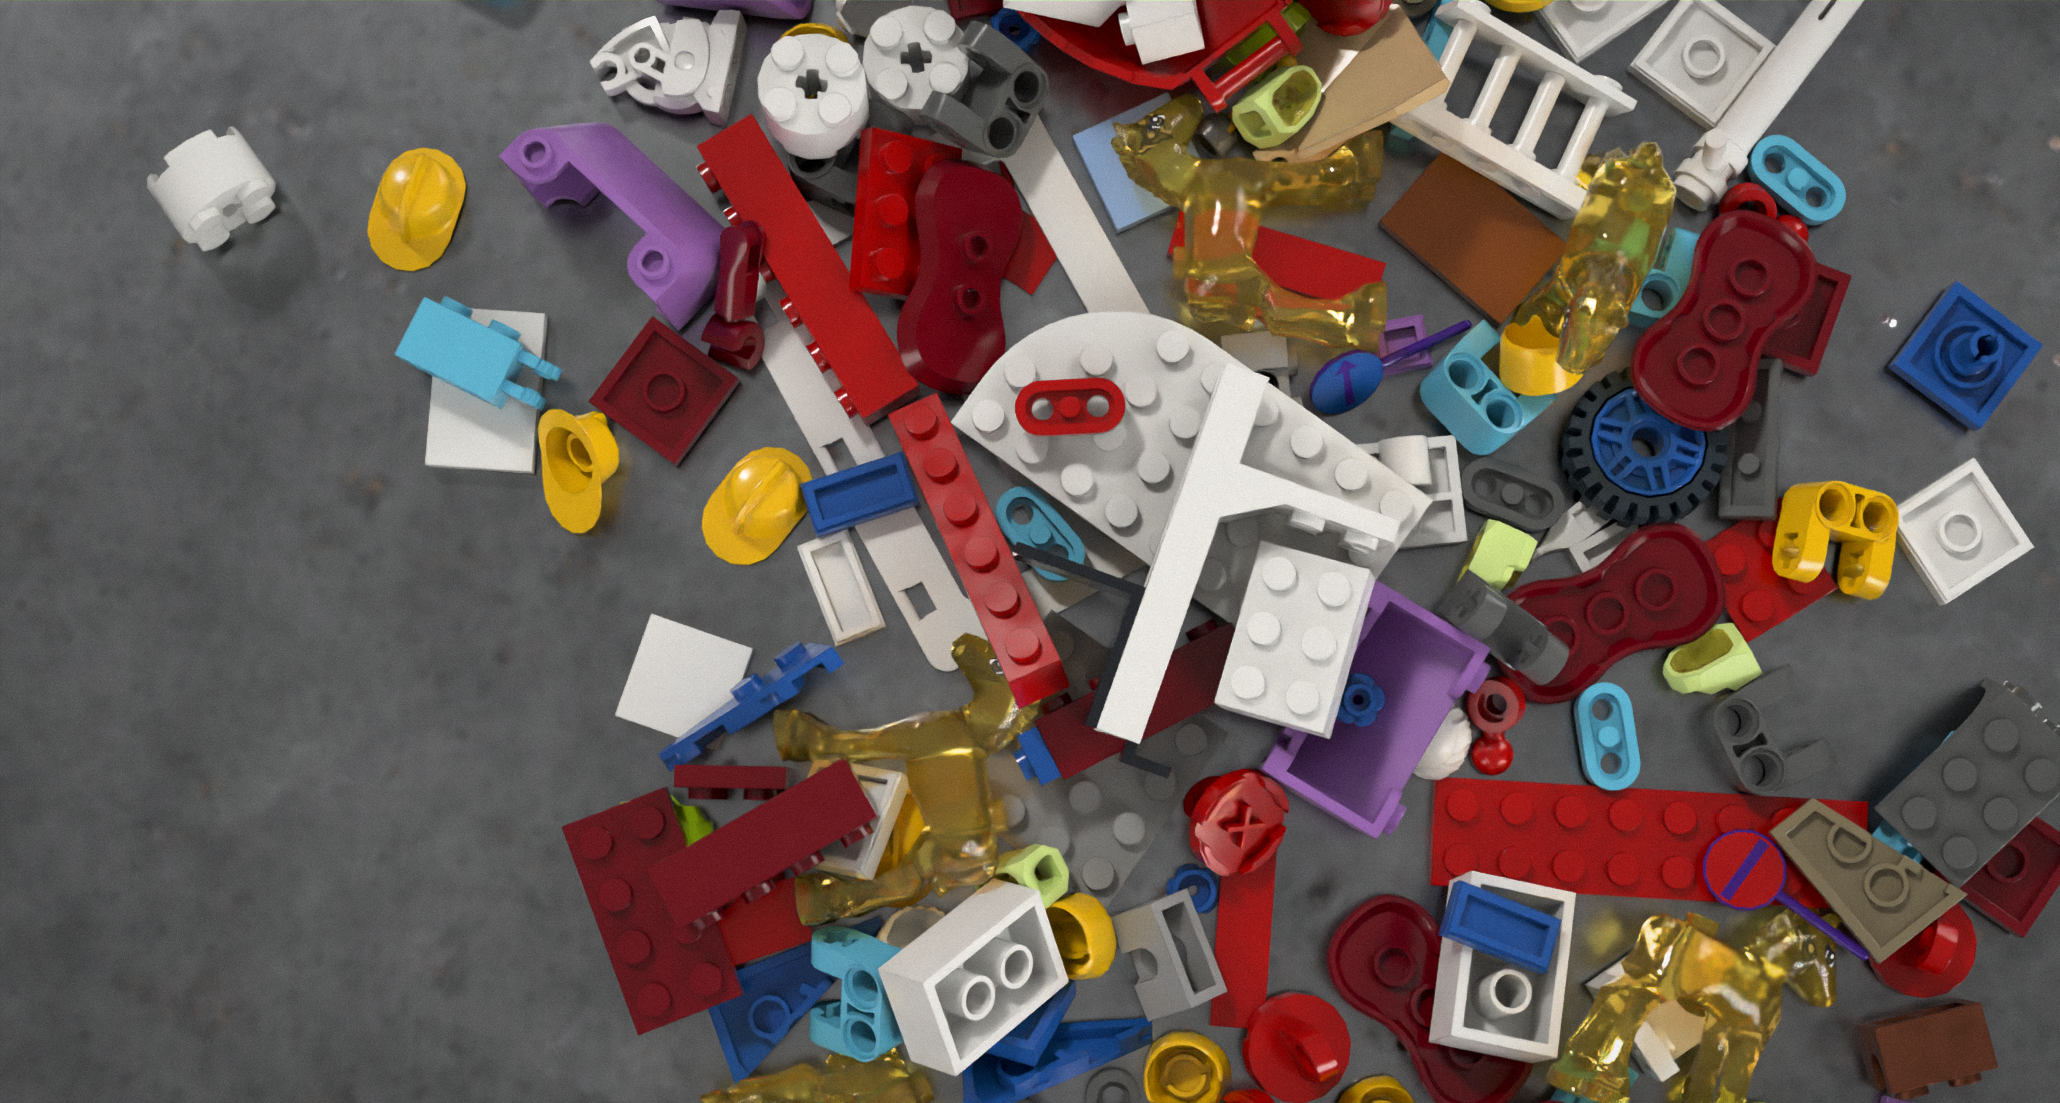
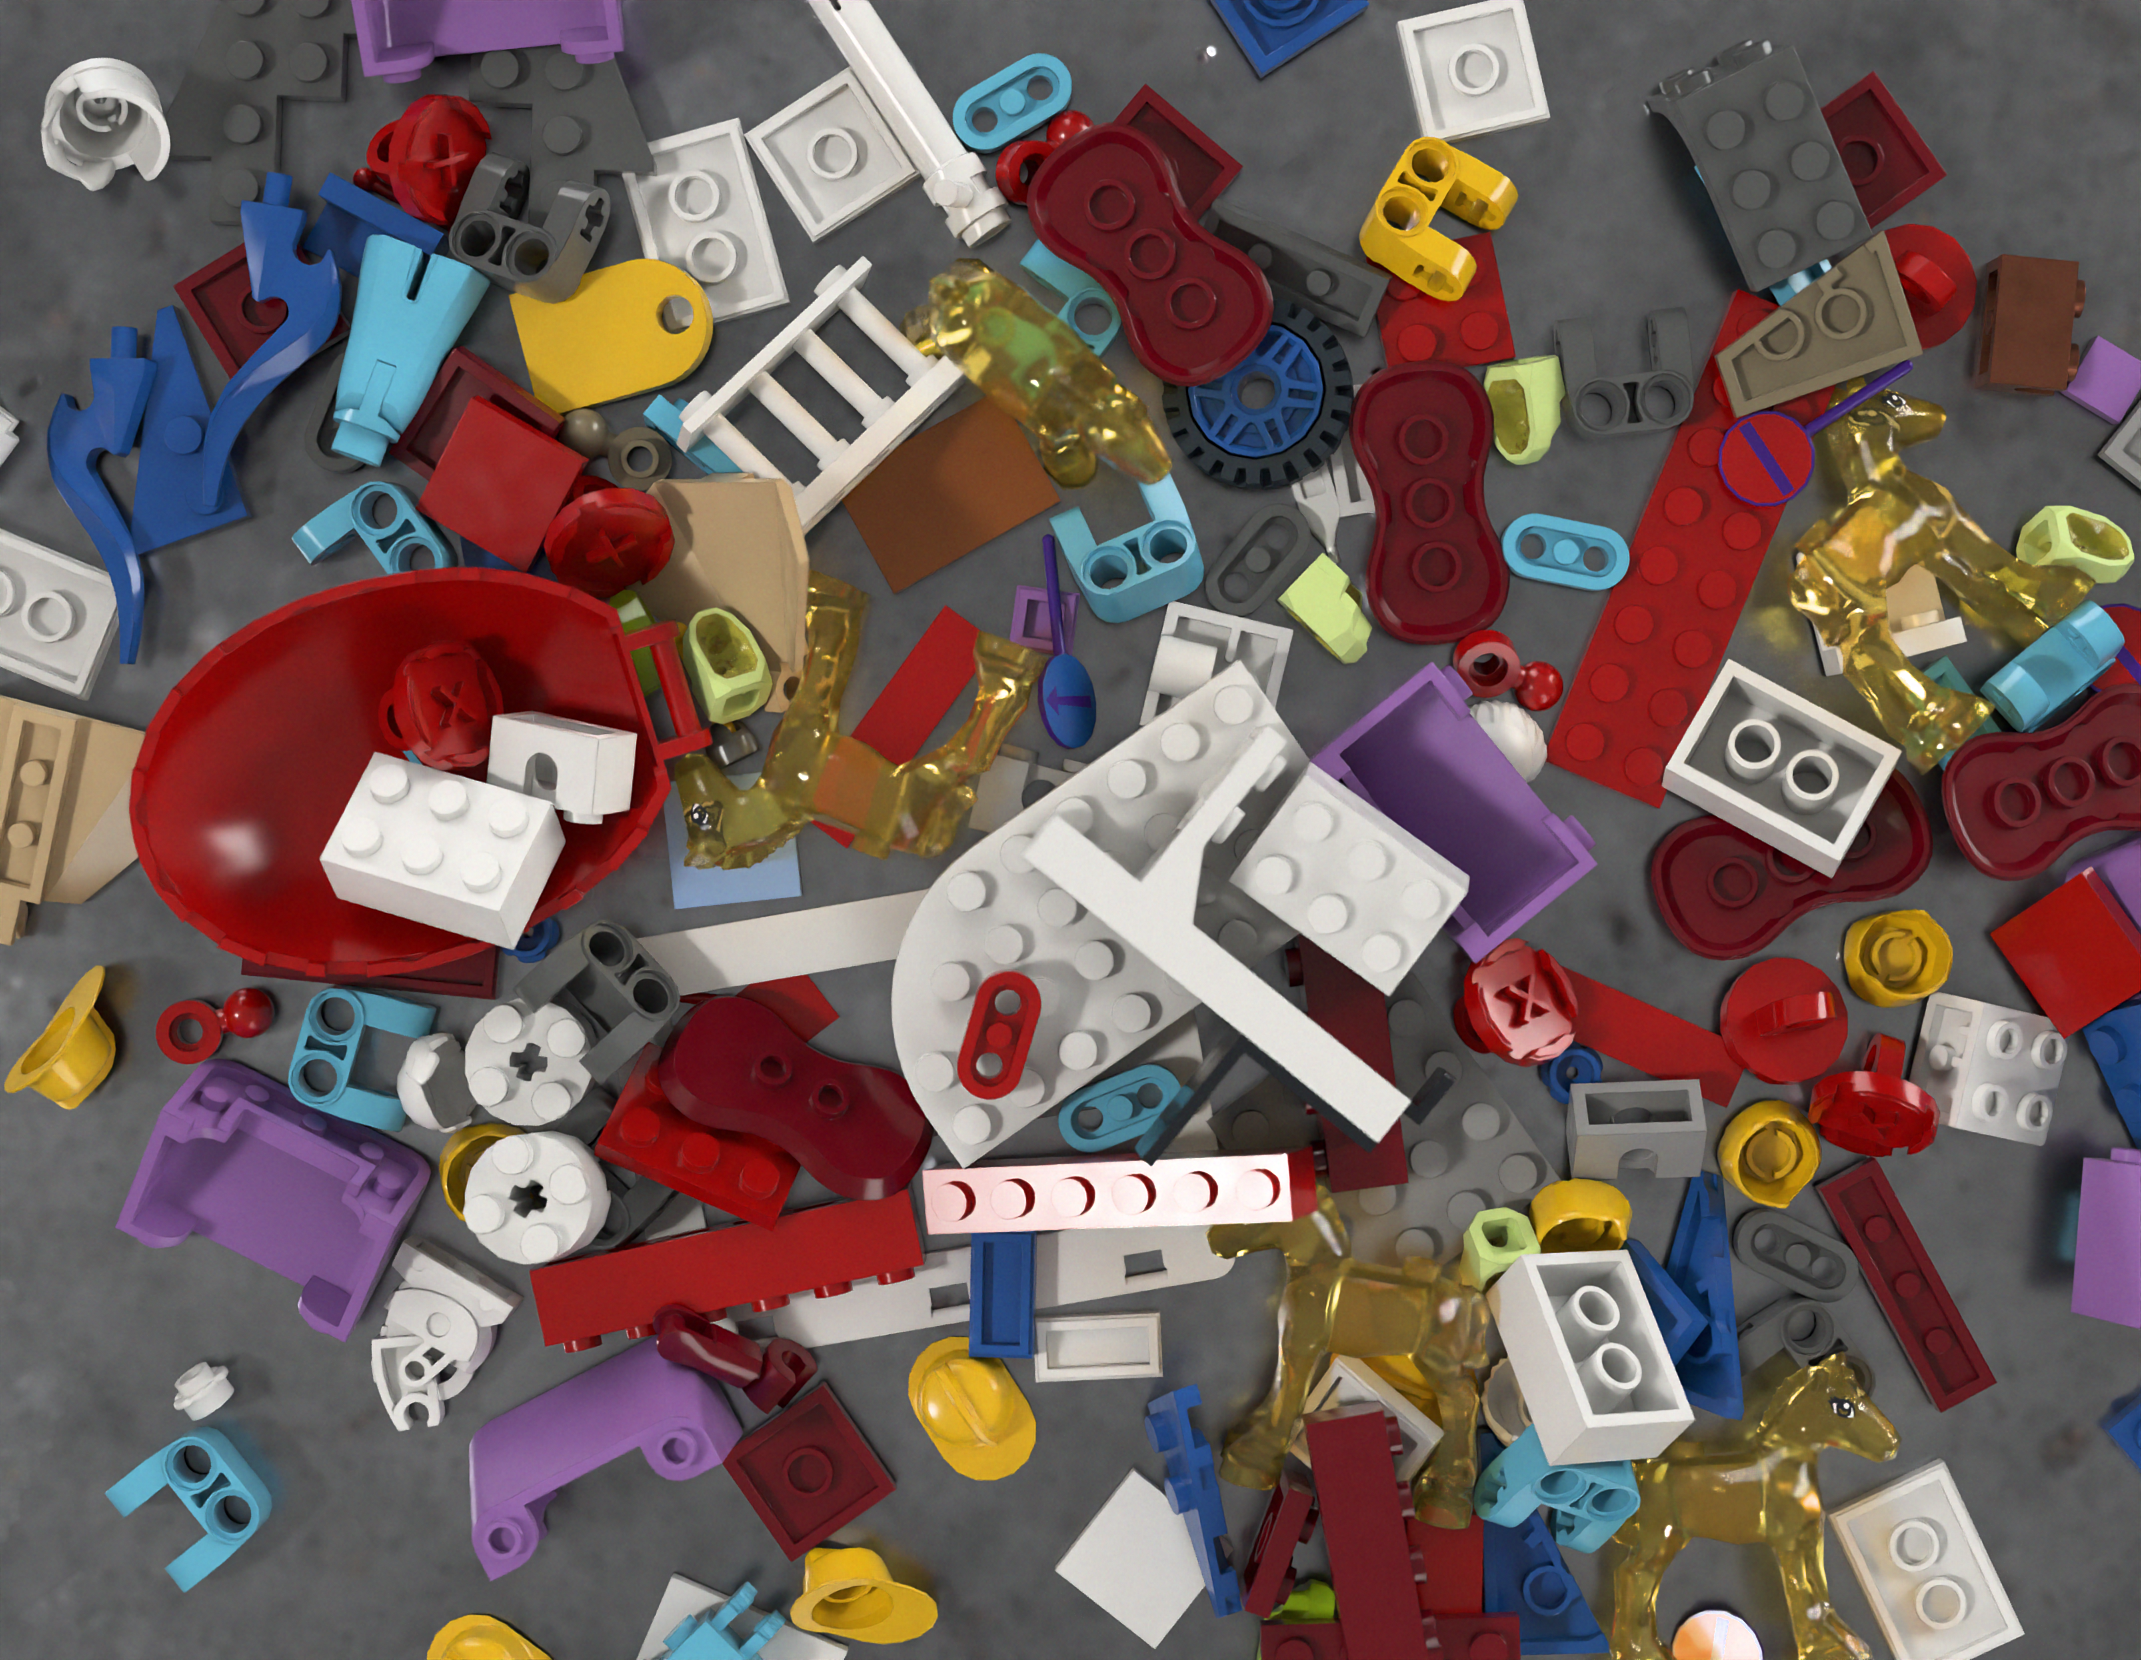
camera: 65 degrees left, 5 degrees up
blue plate [1012,727,1061,786] -> none
blue plate [1336,673,1385,727] -> none
dark grey piece [1435,569,1569,685] -> none
blue tile [1438,880,1562,975] -> none
yellow hair [1499,315,1587,396] -> none

